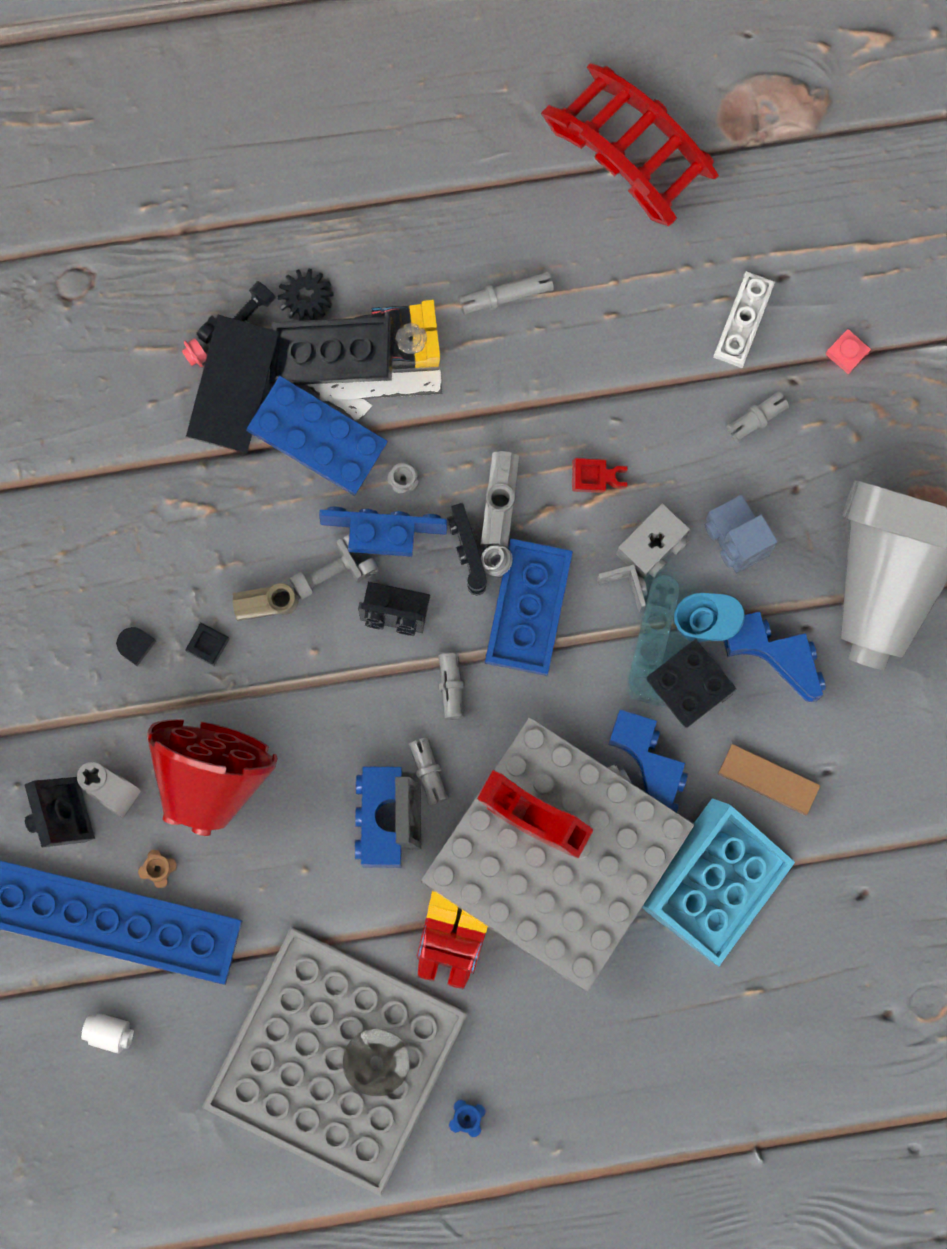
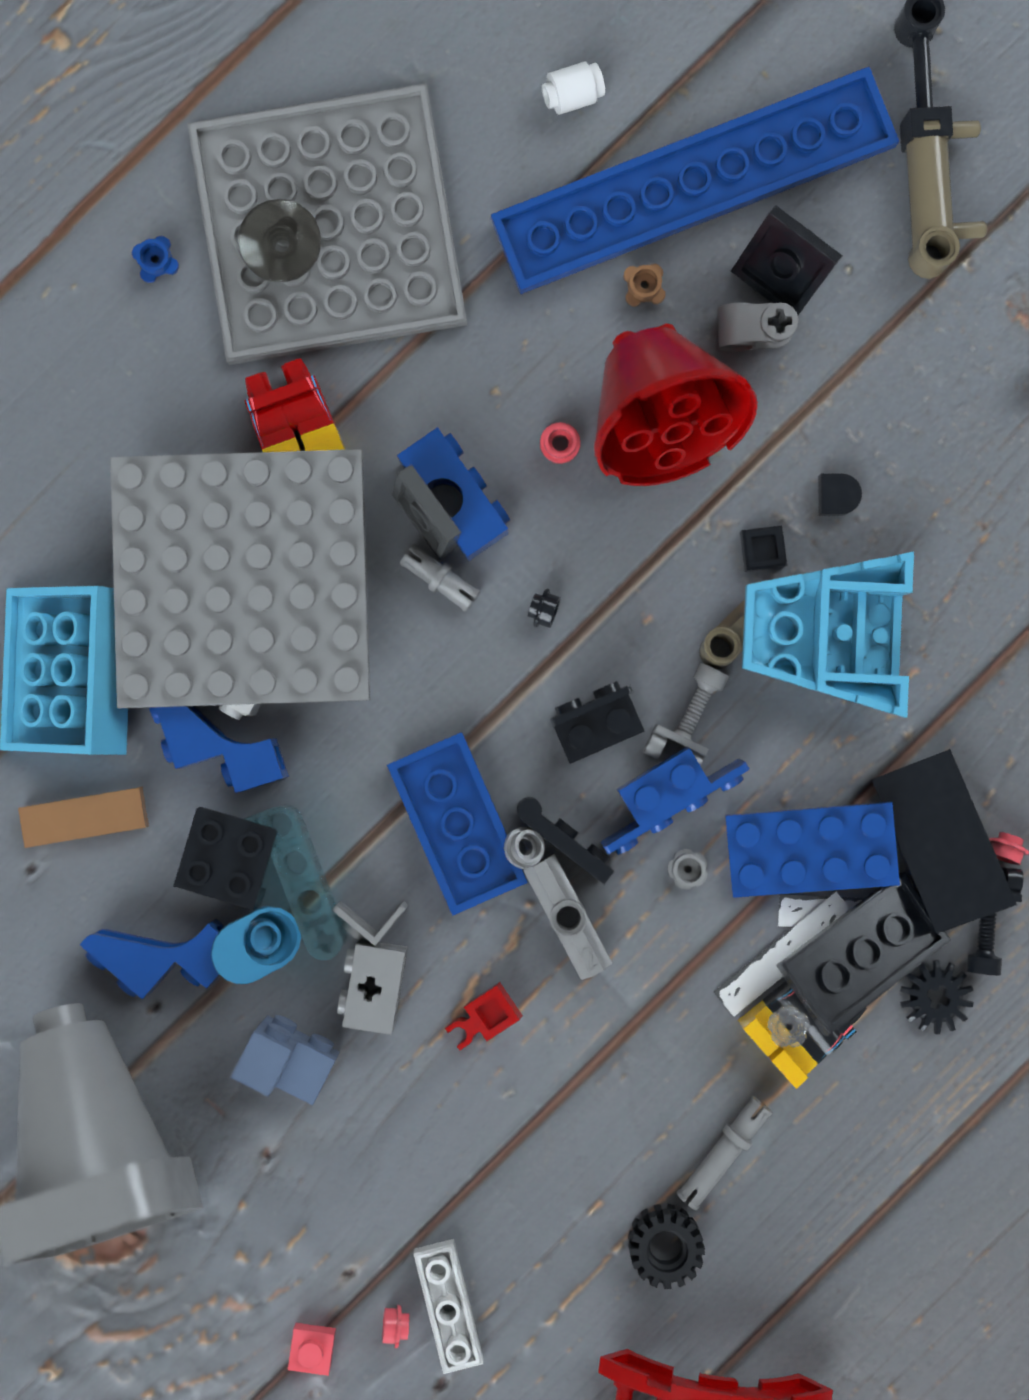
camera: 145 degrees right, 10 degrees up
light grey pin [438,653,465,720] -> none
red arch [477,770,594,859] -> none
light grey pin [726,391,789,443] -> none
none -> coral plate [382,1305,409,1348]
none -> black plate [528,589,560,628]
none -> coral plate [540,422,581,464]
none -> black tyre [628,1204,705,1289]
none -> medium azure wedge [742,551,914,718]

